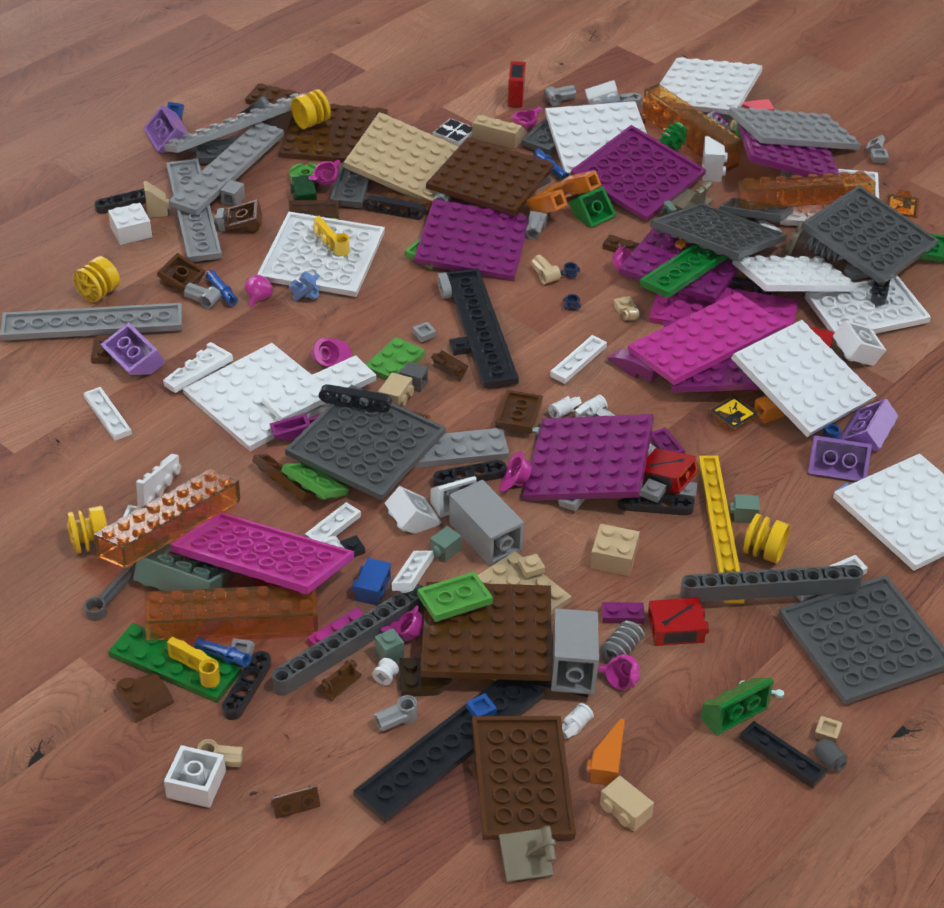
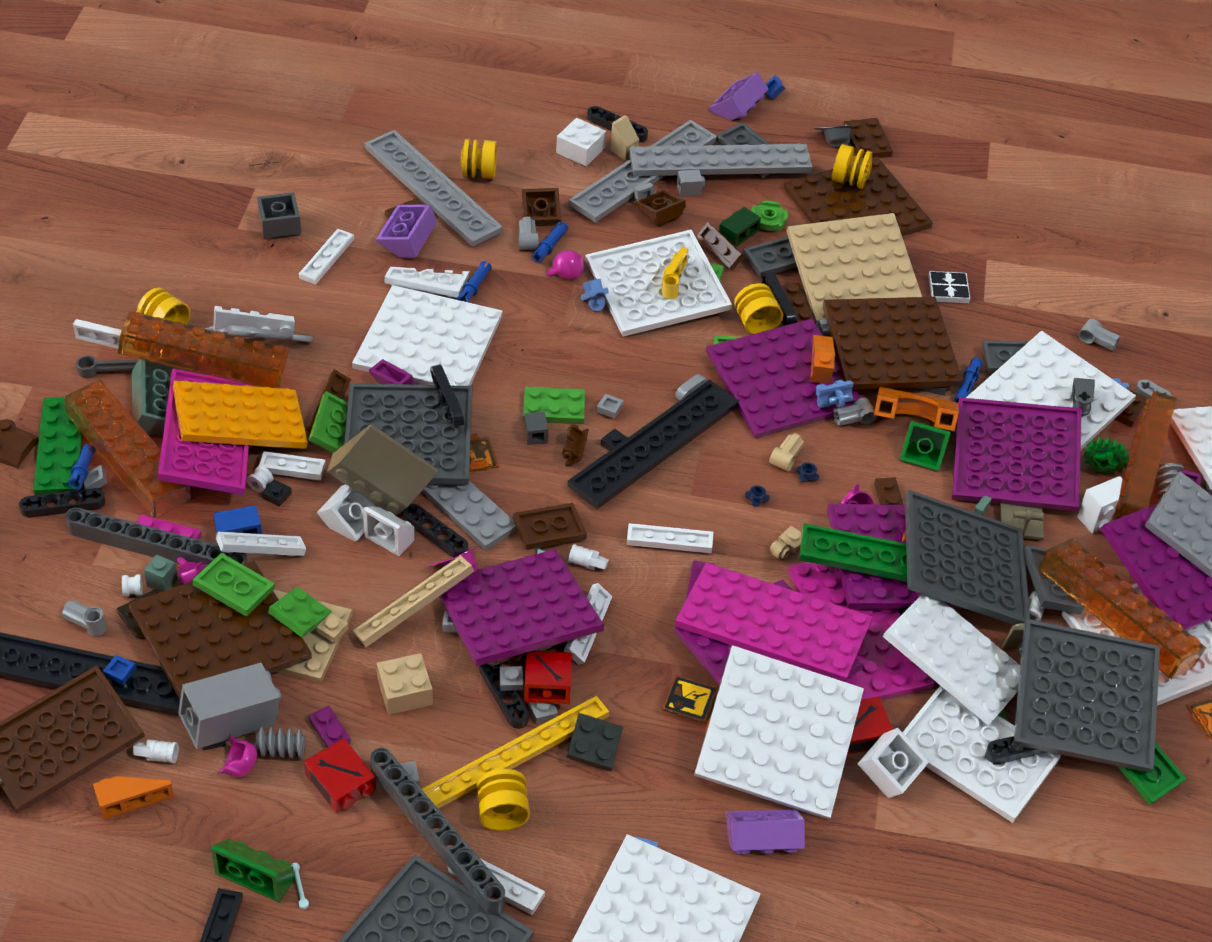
camera: 55 degrees right, 5 degrees up
light grey plate [164,93,305,153] -> none
yellow plate [167,637,220,688] -> none
white plate [262,356,376,420] -> none
dark pink hair [309,160,340,186] -> none
dark pink piece [310,338,352,367] -> none
reddish brown hinge [316,660,362,701] -> none
tan brick [378,373,414,407] -> none
sand green brick [430,526,462,562] -> none
light grey brick [449,480,524,566] -> none
tan slope [472,115,527,149] -> none
red brick [507,61,526,108] -> none
dark pink hair [511,107,542,130] -> none
white hinge [575,395,608,417] -> none
white brick [585,80,620,105] -> none
tan brick [600,776,654,832] -> none
magenta plate [650,428,685,454] -> none
sand green brick [730,494,760,523] -> none
medium lavender slope [808,436,872,481] -> none
blue plate [822,424,841,439] -> none
none -> white plate [73,319,153,356]
none -> light orange plate [173,381,308,449]
none -> light grey plant [225,325,313,342]
none -> dark grey brick [257,192,301,239]
none -> bright green plate [268,587,332,638]
none -> dark tan slope [327,424,438,516]
none -> tan plate [353,555,474,647]
none -> blue pin [457,261,492,303]
none -> pearl dark grey plate [566,713,623,771]
none -> yellow wheel [734,283,783,334]
none -> orange slope [810,335,835,384]
none -> medium blue hips [816,380,853,408]
none -> dark grey piece [1072,378,1095,416]

